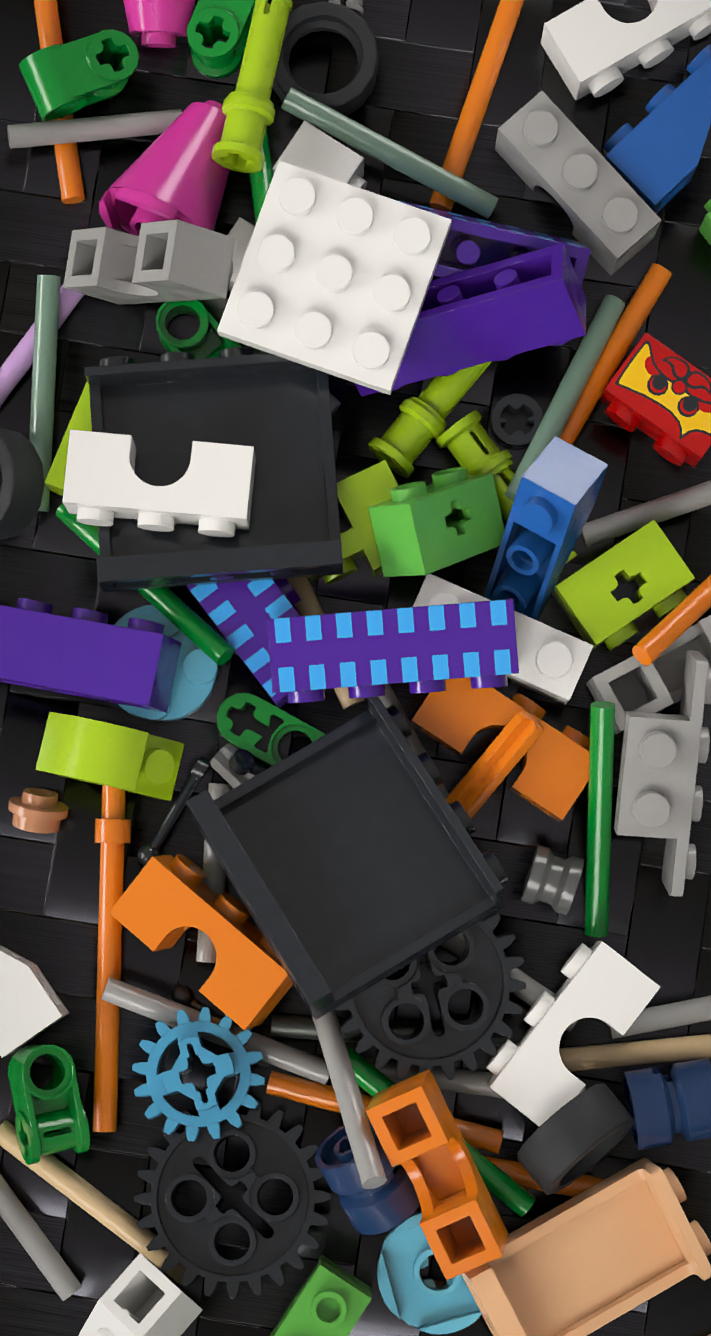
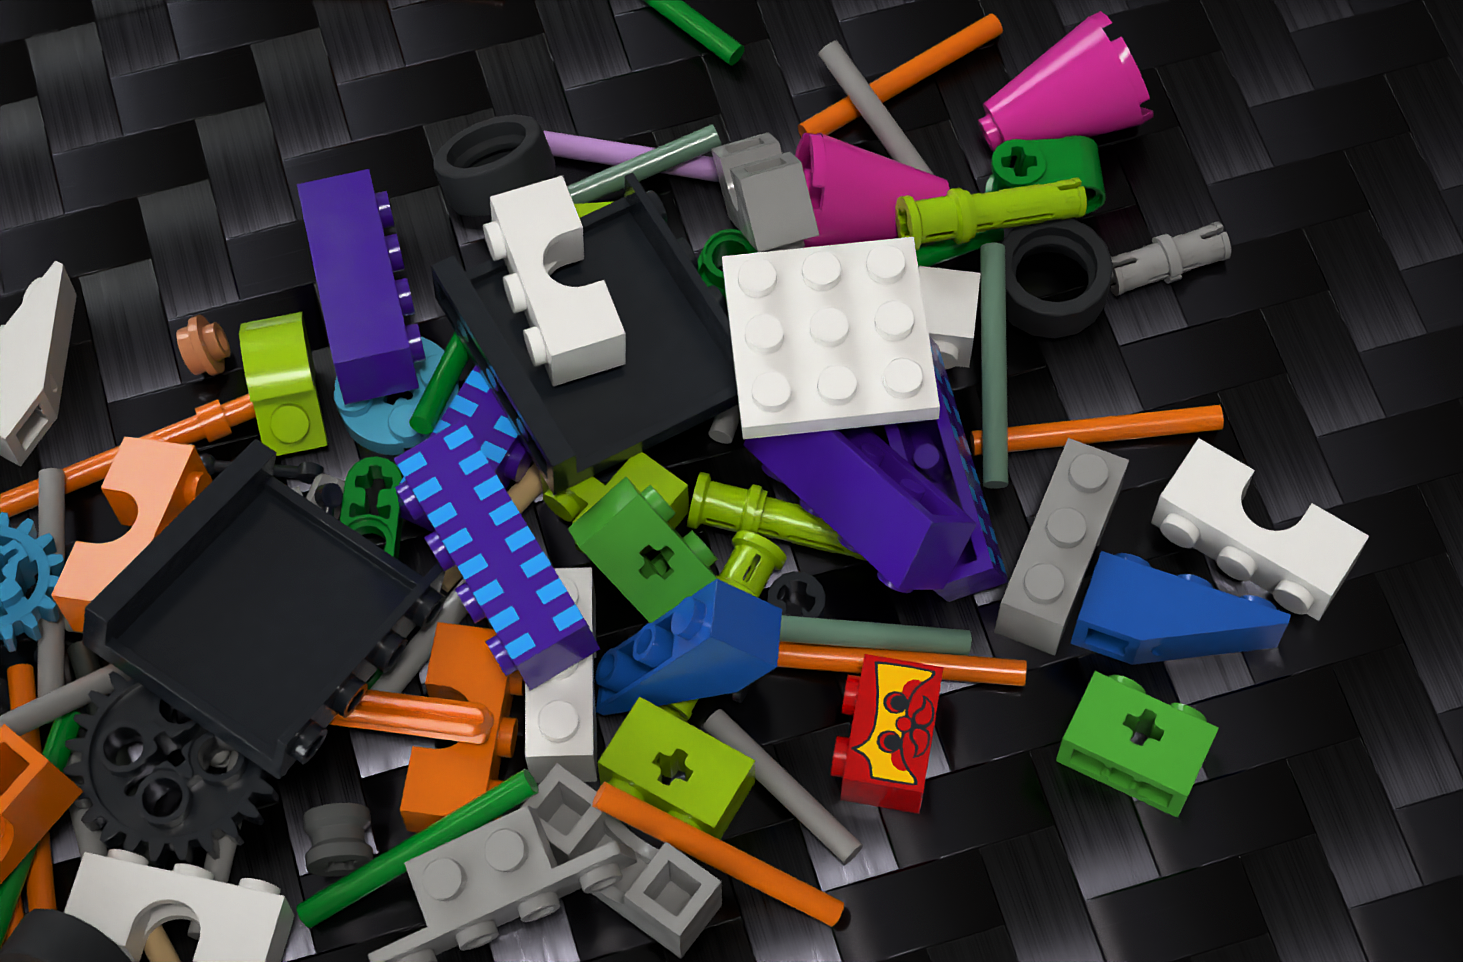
camera: 60 degrees right, 20 degrees down
green piece [19,29,139,121] -> none

